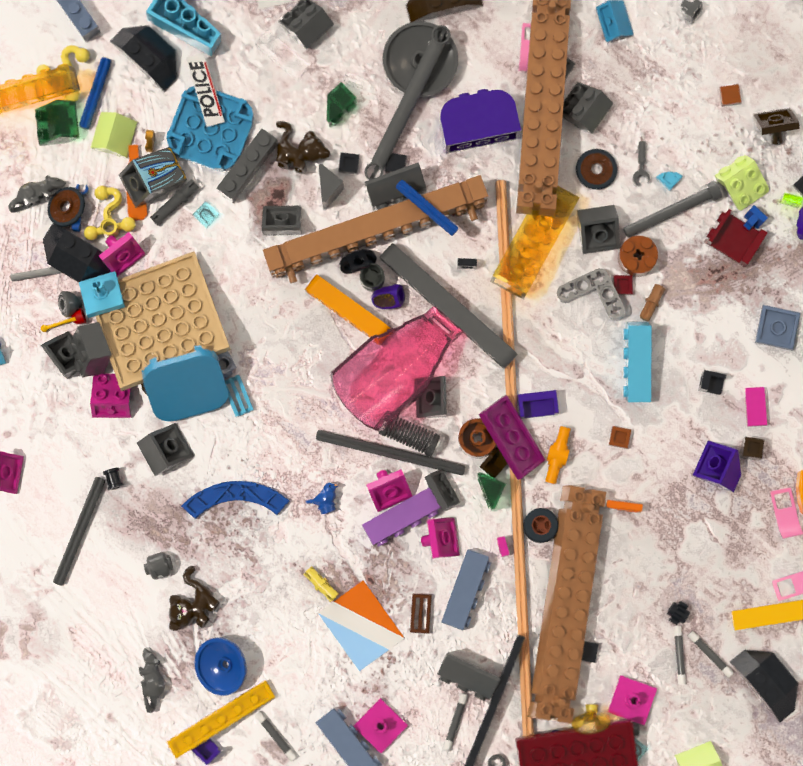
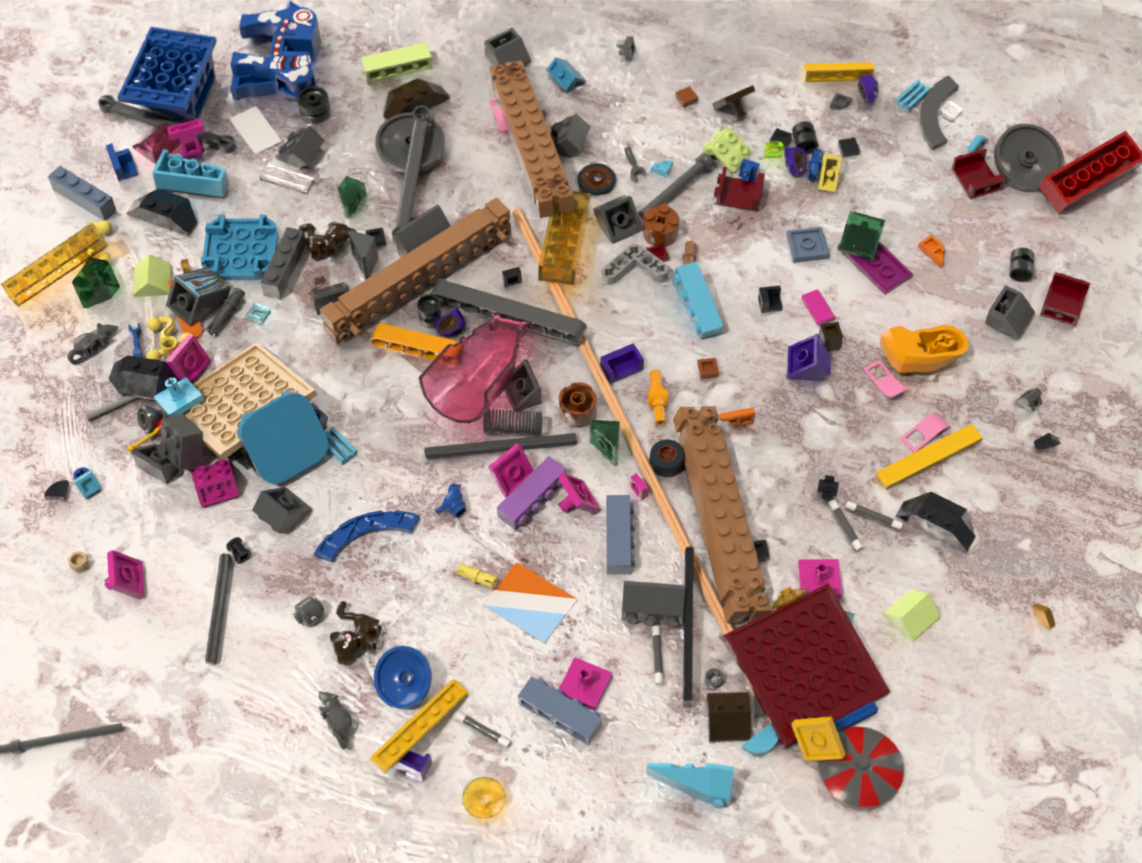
camera: 20 degrees left, 25 degrees down
reddish brown wheel [47,187,85,227] -> none
blue axle [79,57,111,130] -> none
sticker [186,53,225,127] -> none
black bracket [339,249,377,274] -> none
blue axle [396,180,458,236] -> none
reddish brown tile [410,594,432,634] -> none
dark grey bracket [424,469,460,511] -> none
dark purple brick [440,89,521,154] -> none
magenta tile [478,395,545,480] -> none
dark brown panel [480,447,508,479] -> none

